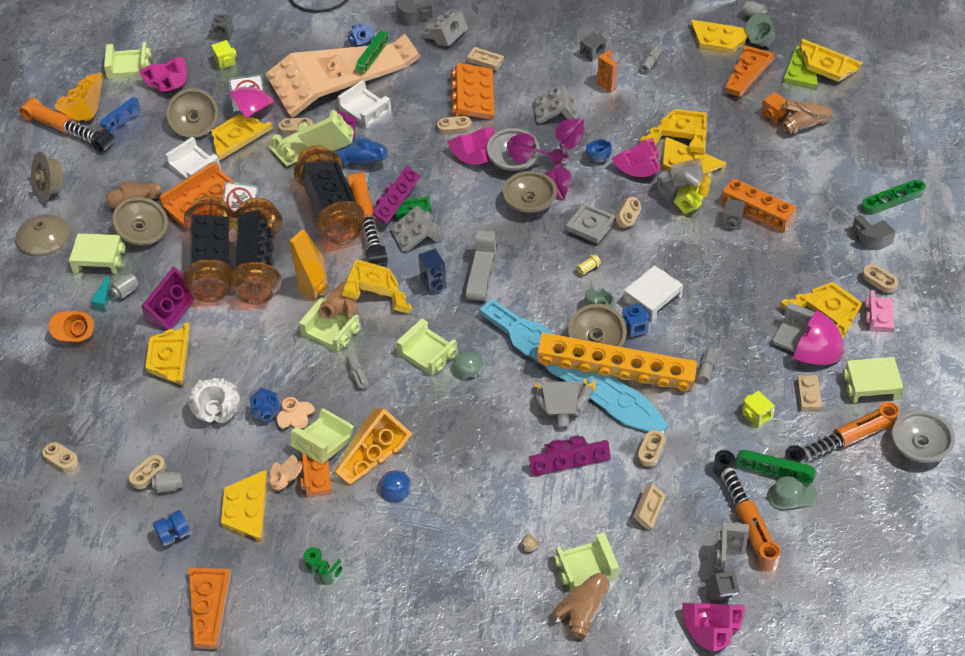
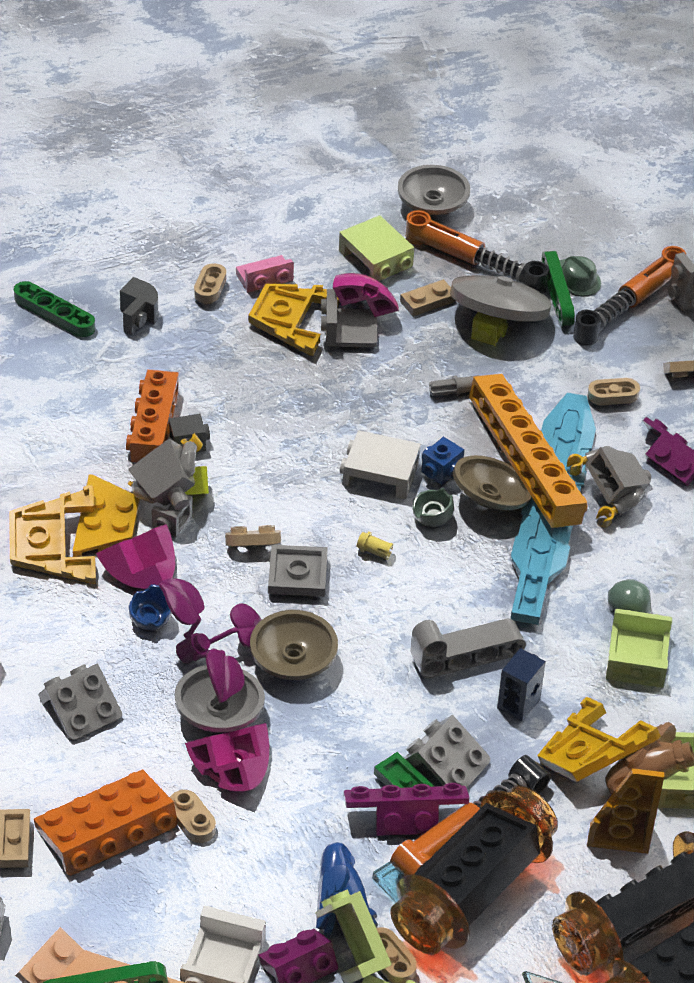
camera: 125 degrees left, 5 degrees down
none -> light grey dish [450,275,552,321]

